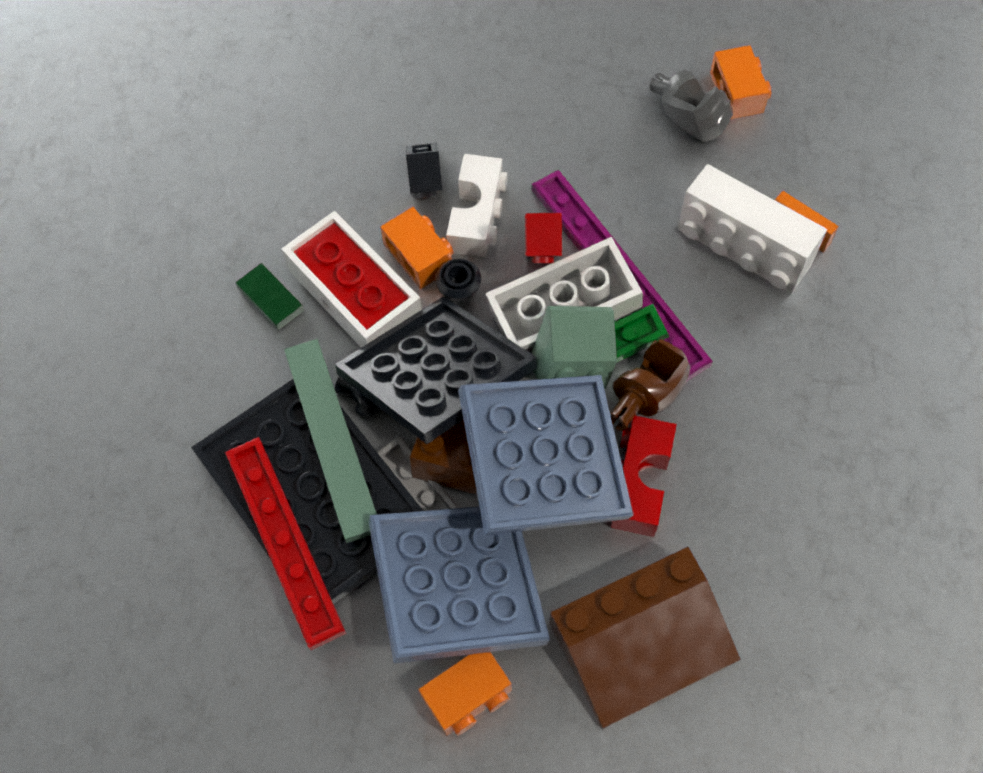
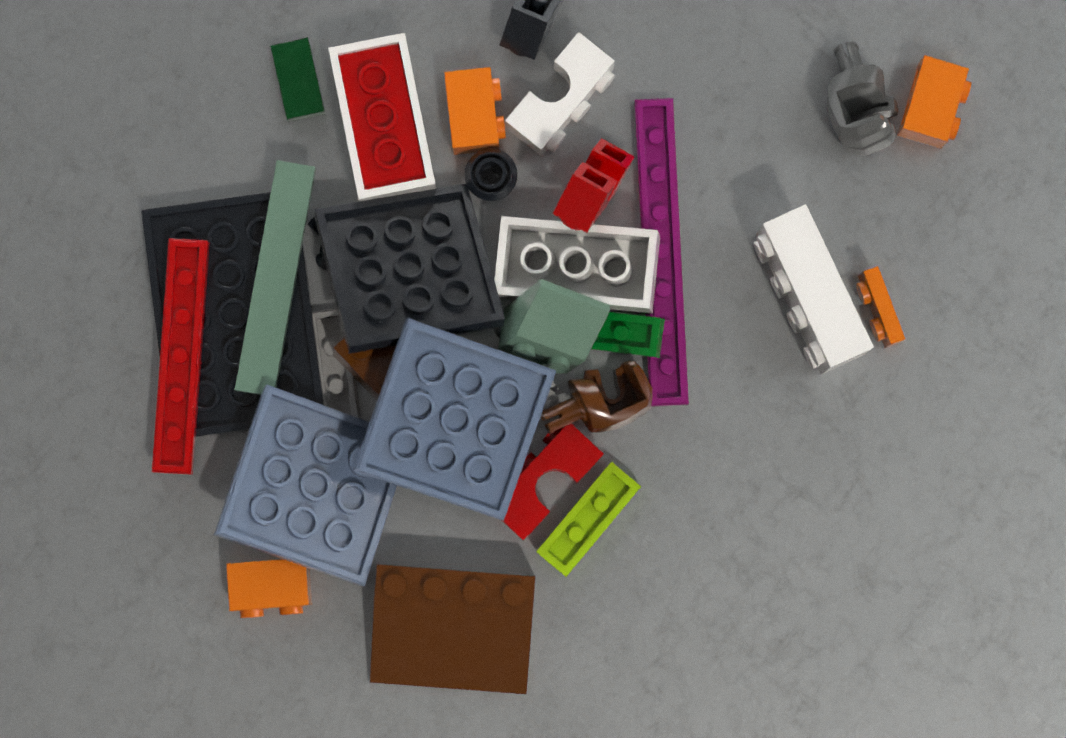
camera: 25 degrees right, 20 degrees up
none -> lime plate [536,462,641,577]

